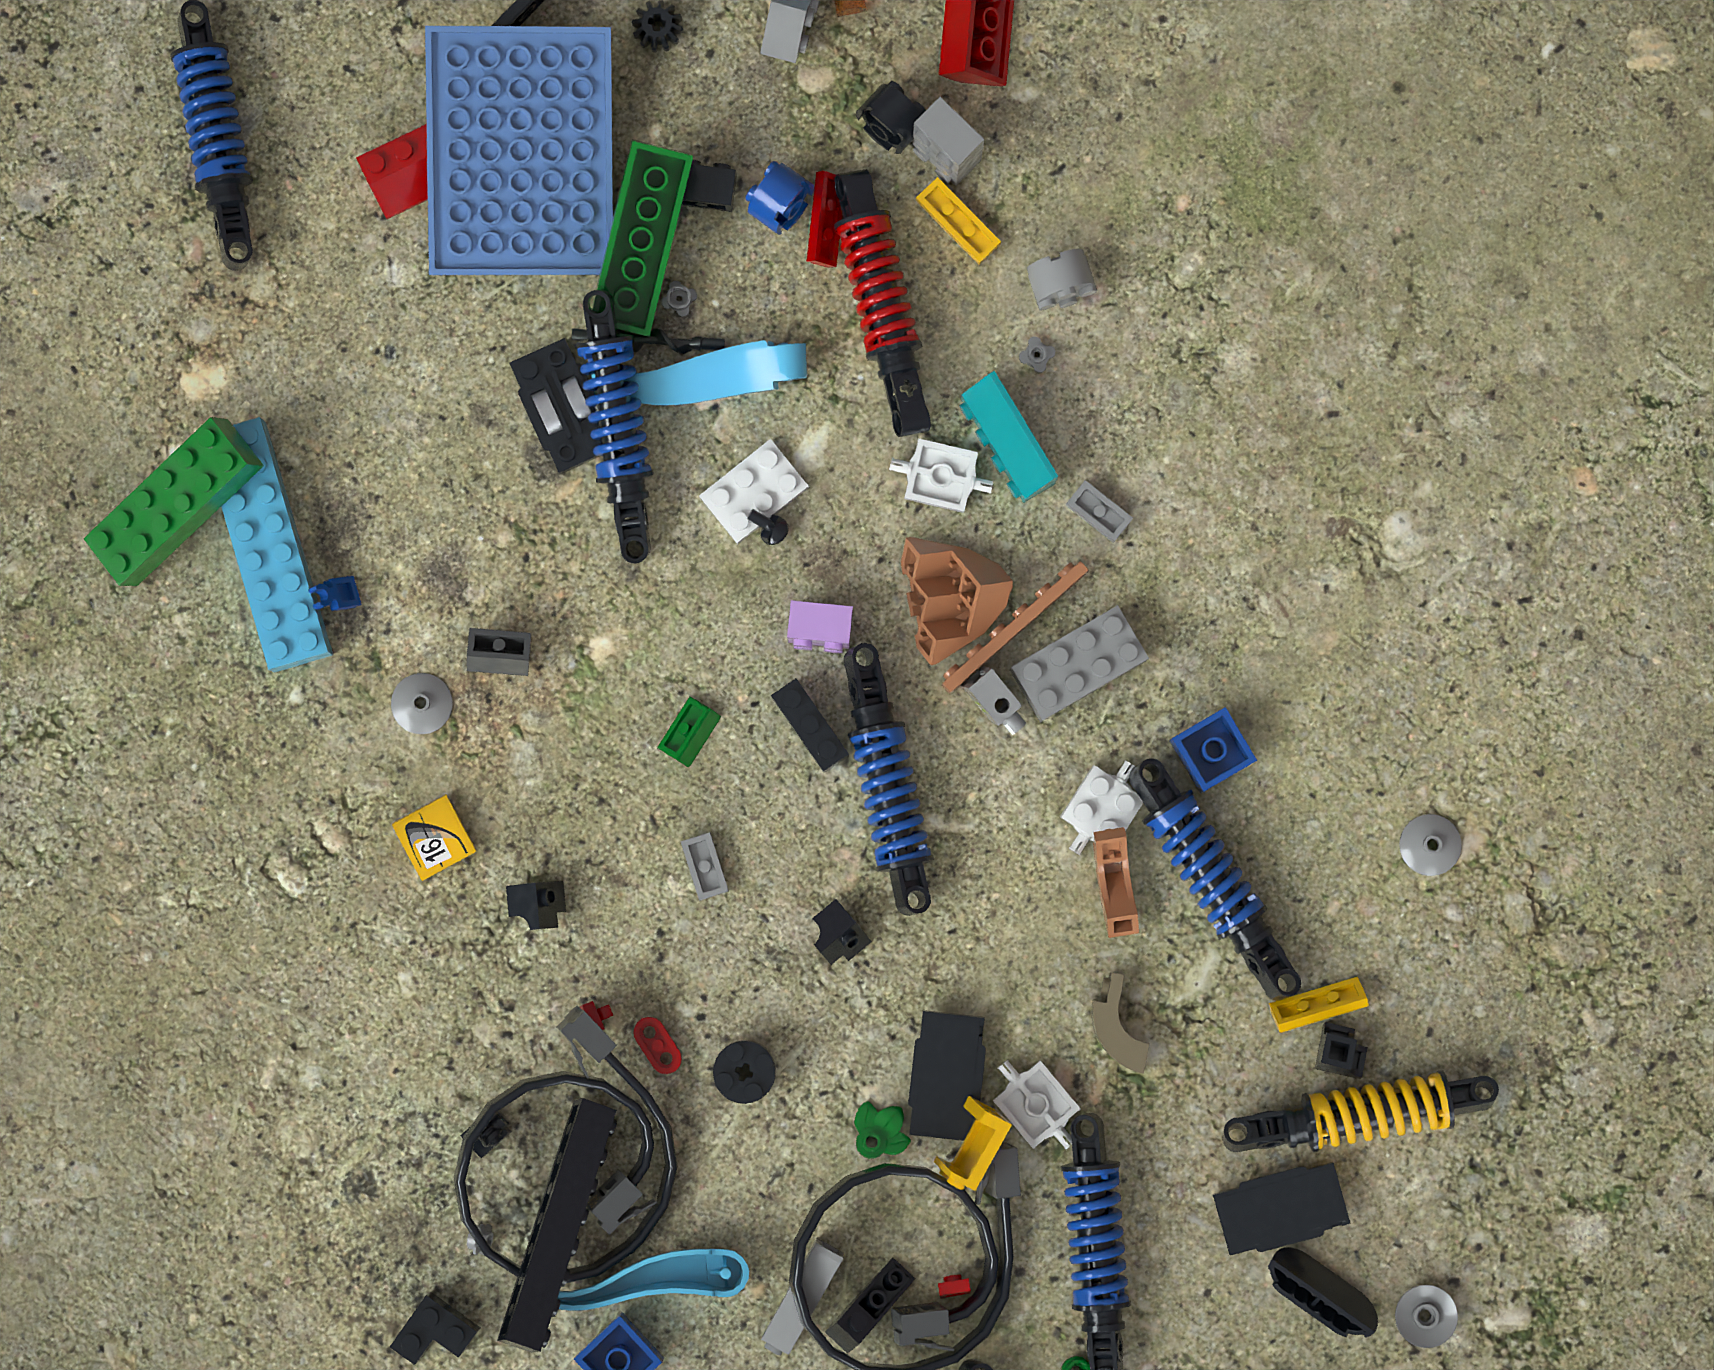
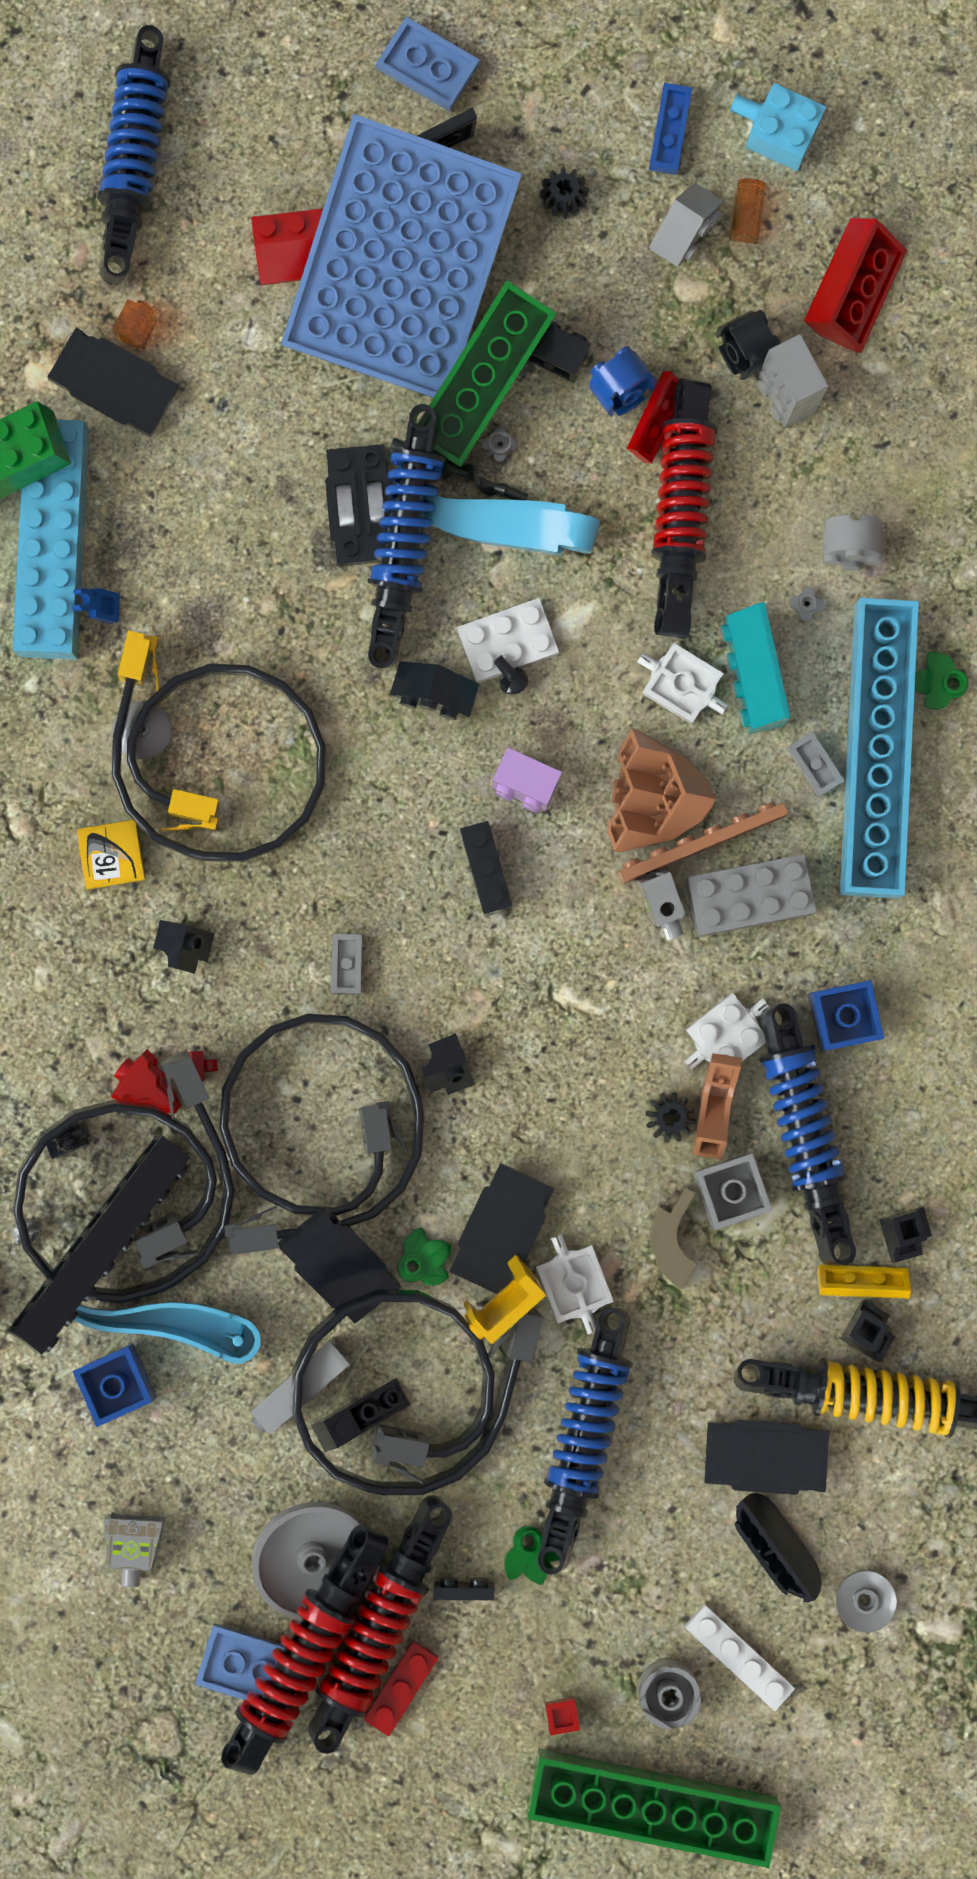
camera: 15 degrees right, 0 degrees up
dark grey brick [467,628,531,676] -> none
red plate [633,1017,682,1074] -> none
green slope [657,696,721,767] -> none
black brick [713,1040,776,1104] -> none
piece [844,643,934,916] -> none
yellow plate [916,177,1001,265] -> none
red plate [938,1274,971,1299] -> none
none -> black piece [47,327,179,437]
none -> black piece [111,630,326,862]
none -> red rock [111,1049,182,1114]
none -> clear orange brick [112,299,158,351]
none -> black piece [219,1013,424,1255]
none -> black piece [278,1206,401,1324]
none -> black brick [390,661,480,720]
none -> black gear [645,1092,696,1143]
none -> light grey brick [693,1153,772,1230]
none -> medium azure brick [840,598,919,899]
none -> black brick [879,1207,932,1263]
none -> green plate [915,651,969,710]

